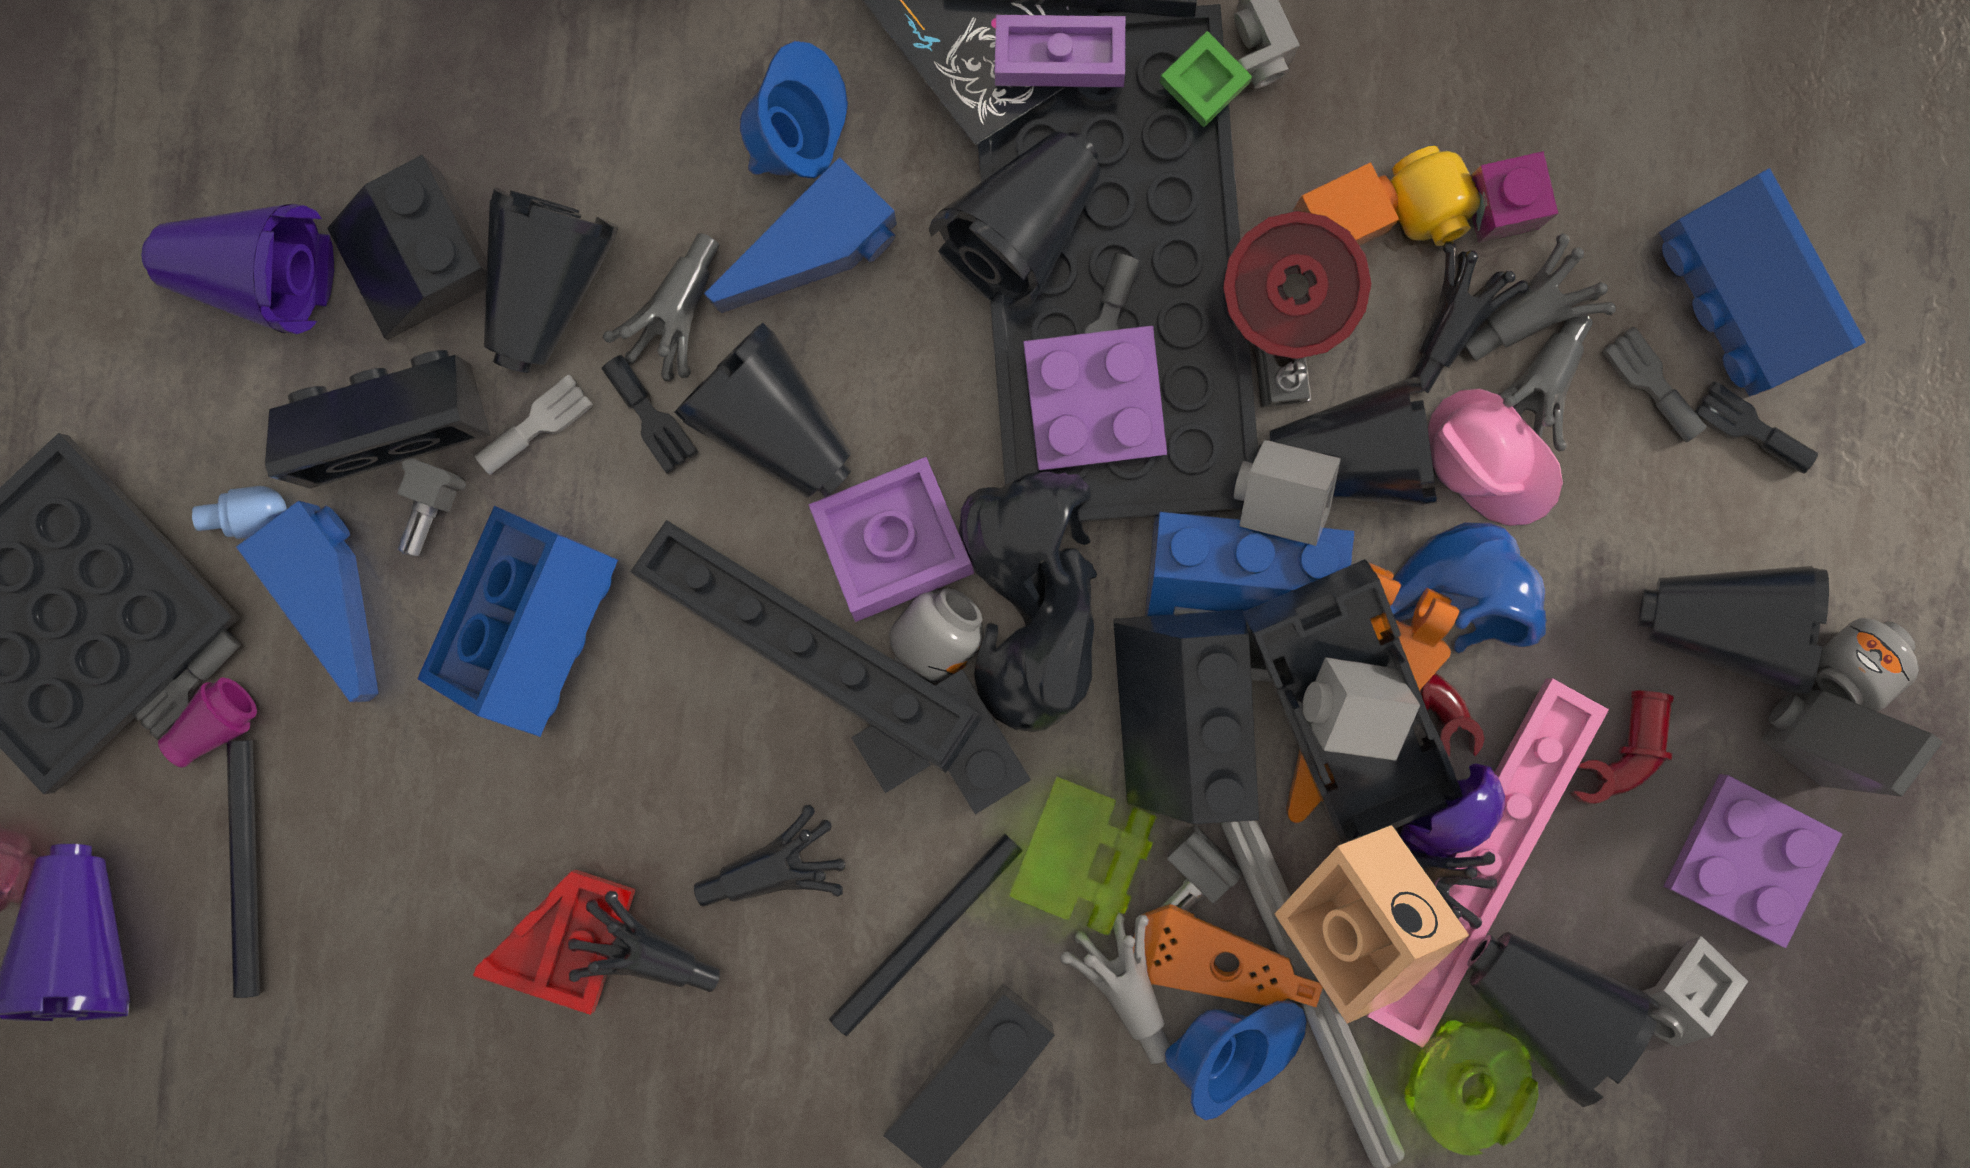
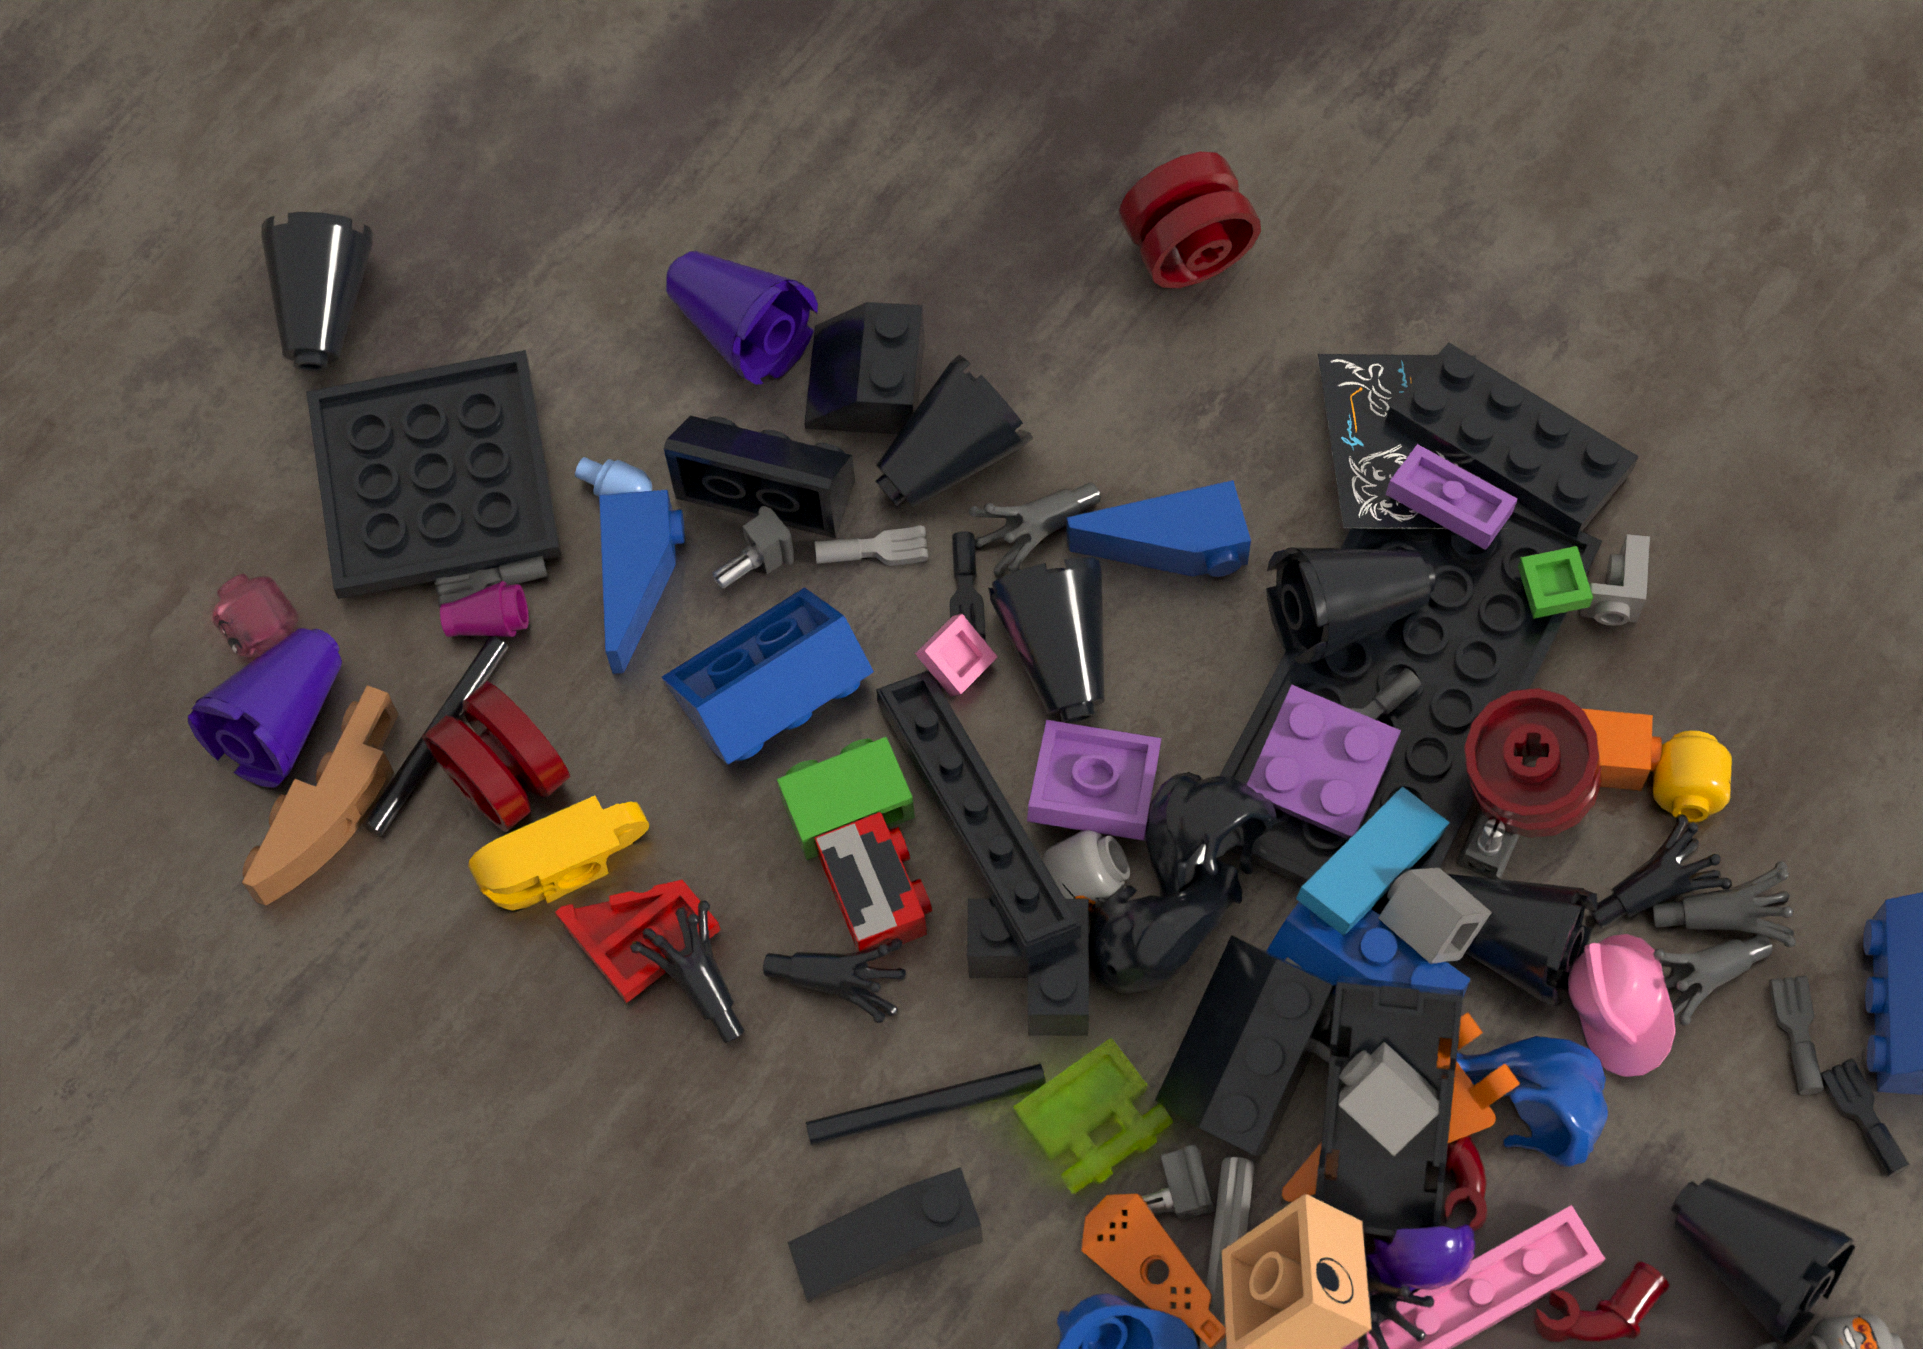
camera: 35 degrees right, 20 degrees down
blue piece [740,41,848,179] -> none
light grey piece [1060,913,1170,1064] -> none
magenta brick [1471,151,1559,243] -> none
none -> medium nougat slope [242,685,399,906]
none -> dark red wheel [422,681,571,832]
none -> yellow piece [468,796,649,911]
none -> bright green brick [777,736,915,860]
none -> brick [814,812,933,952]
none -> bright pink plate [915,614,998,697]
none -> dark azure tile [1296,786,1450,936]

